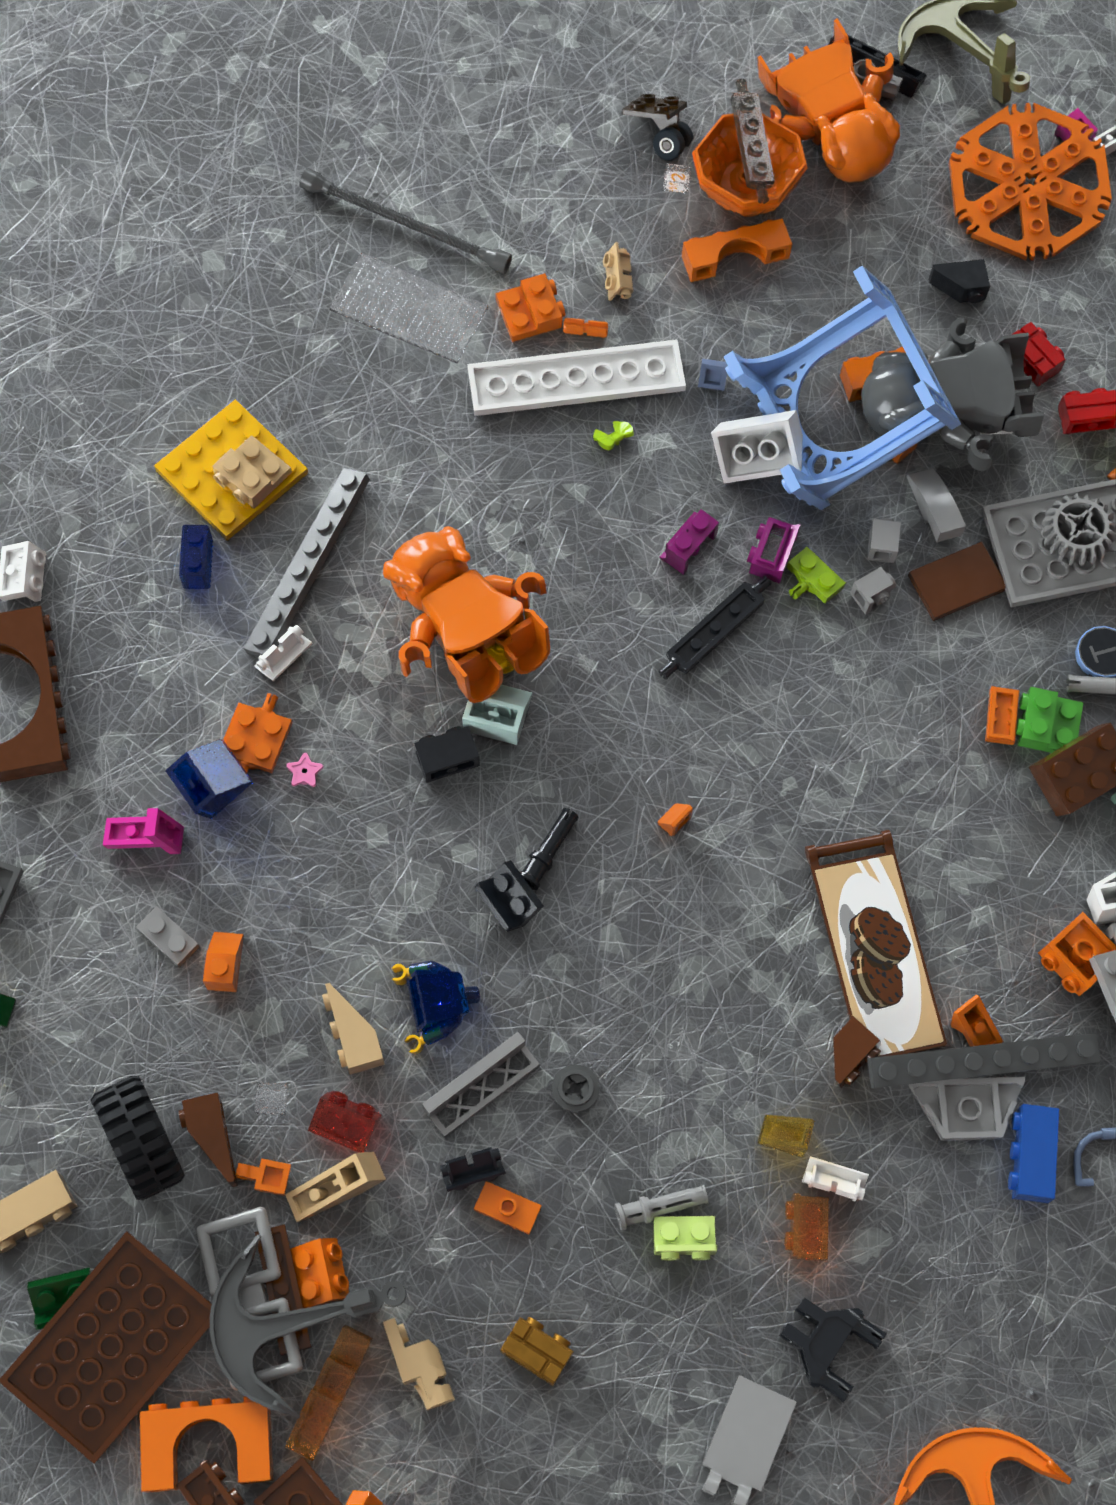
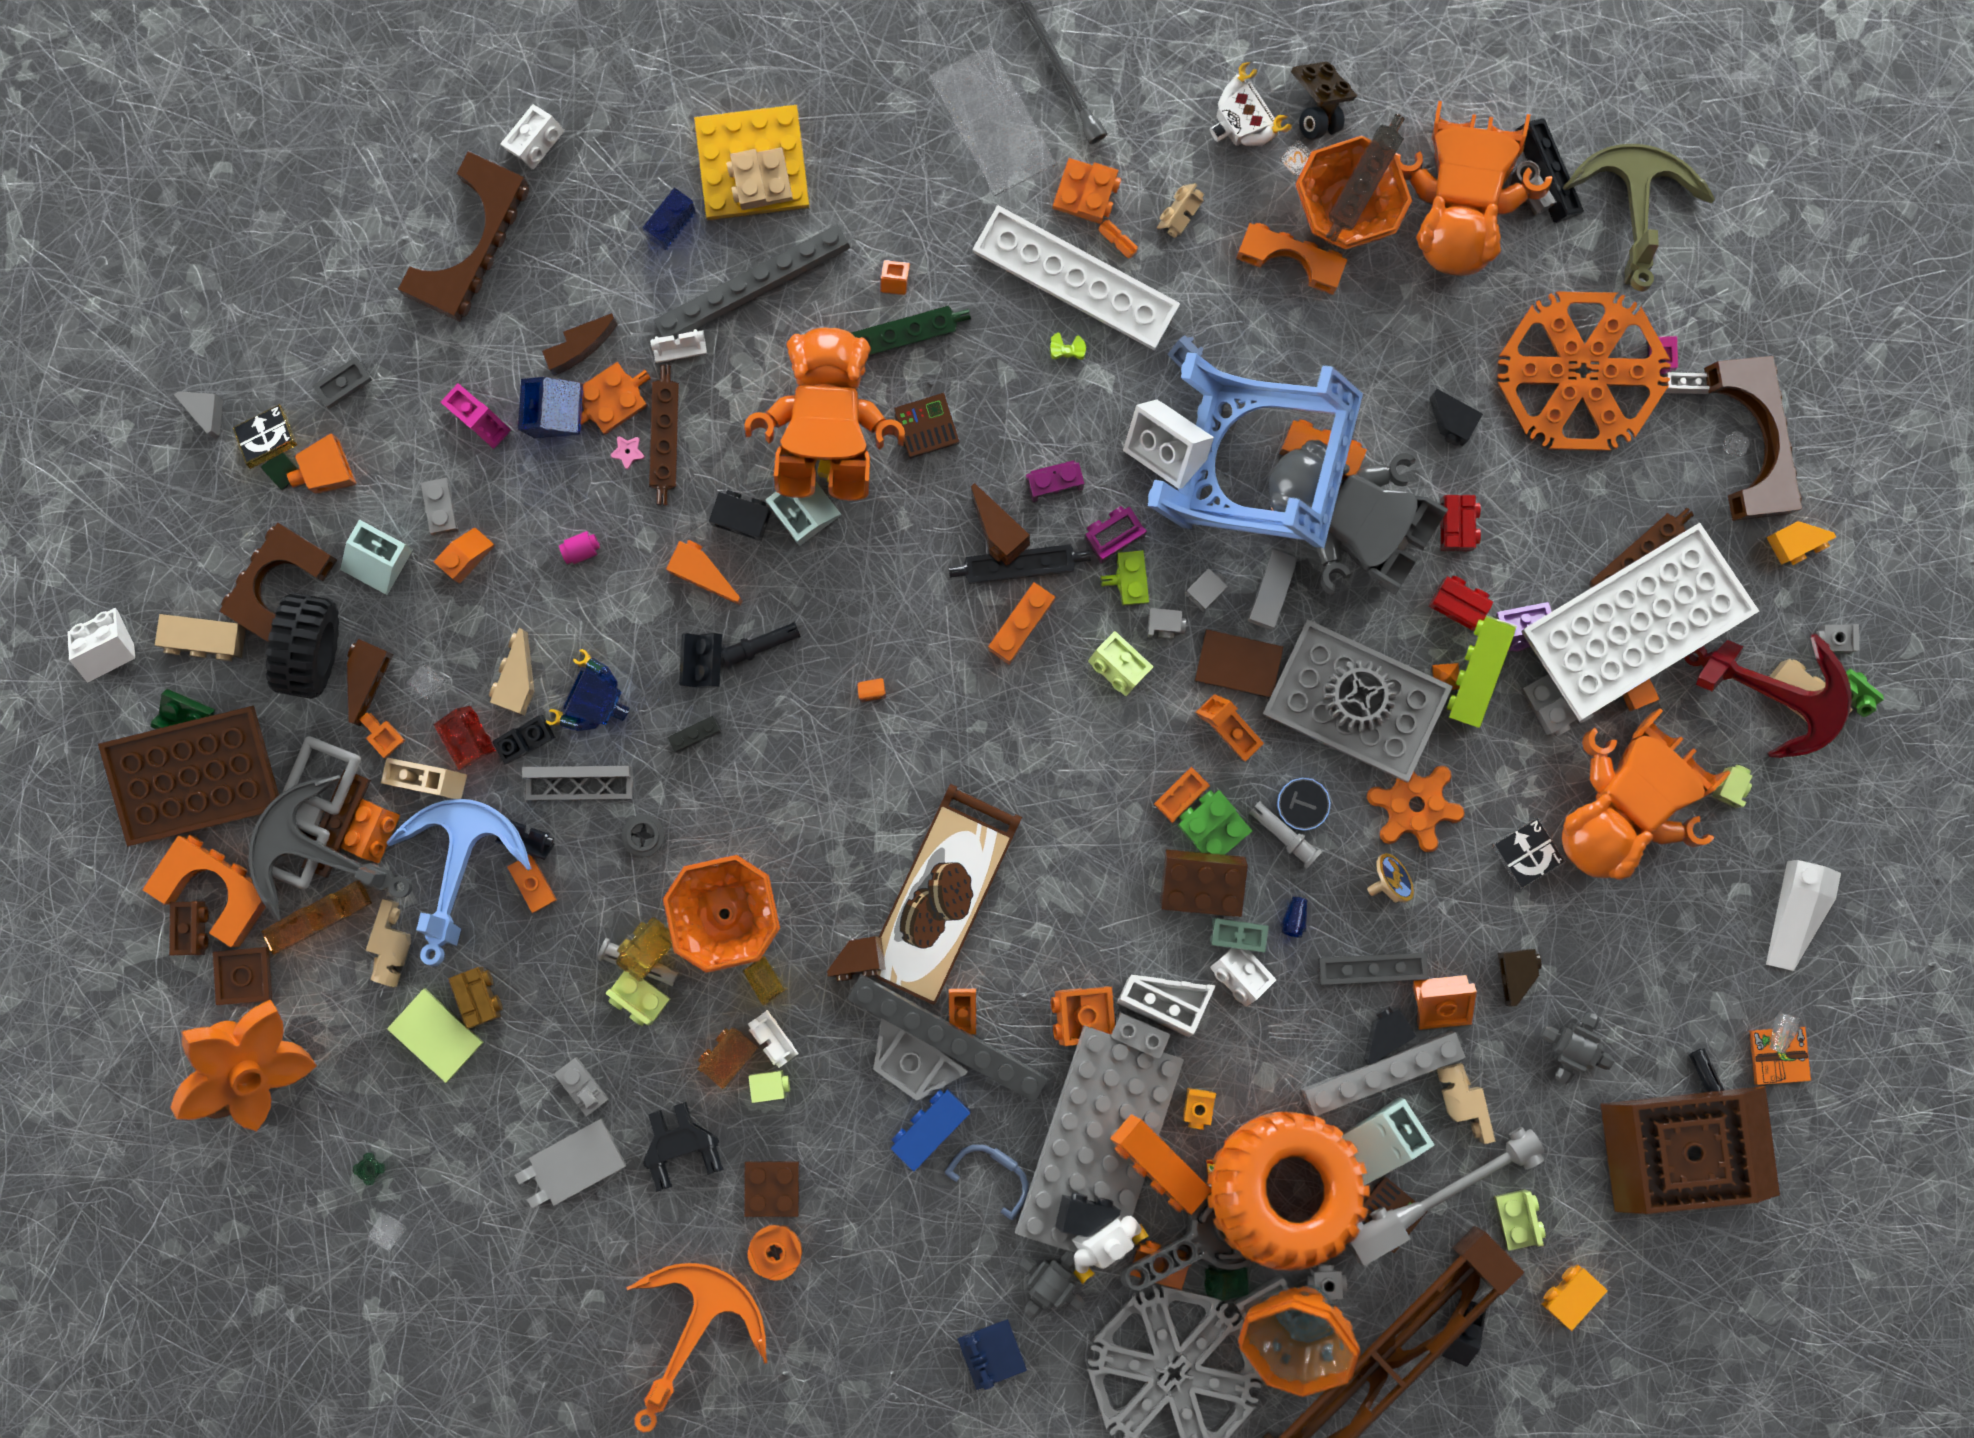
camera: 40 degrees right, 15 degrees up
none -> reddish brown arch [219,522,338,642]
none -> orange torso [287,433,356,493]
none -> light aqua slope [340,520,413,595]
none -> light blue piece [386,799,532,966]
none -> yellowish green tile [387,989,484,1083]
none -> black slope [492,715,556,765]
none -> reddish brown slope [542,313,618,376]
none -> light grey hinge [554,1057,609,1117]
none -> dark pink brick [559,531,600,565]
none -> clear yellow brick [616,917,673,981]
none -> reddish brown plate [649,365,679,506]
none -> orange rock [663,855,780,973]
none -> orange slope [666,540,742,606]
none -> pearl dark grey piece [668,716,721,753]
none -> reddish brown plate [744,1161,799,1217]
none -> orange plate [747,1224,802,1281]
none -> yellowish green brick [749,1070,790,1103]
none -> dark green plate [851,305,971,356]
none -> orange slope [880,260,910,295]
none -> reddish brown tile [894,393,960,459]
none -> reddish brown slope [971,483,1030,566]
none -> orange arch [988,582,1056,665]
none -> yellowish green bracket [1088,631,1153,696]
none -> orange bracket [1195,694,1264,762]
none -> white torso [1210,62,1292,146]

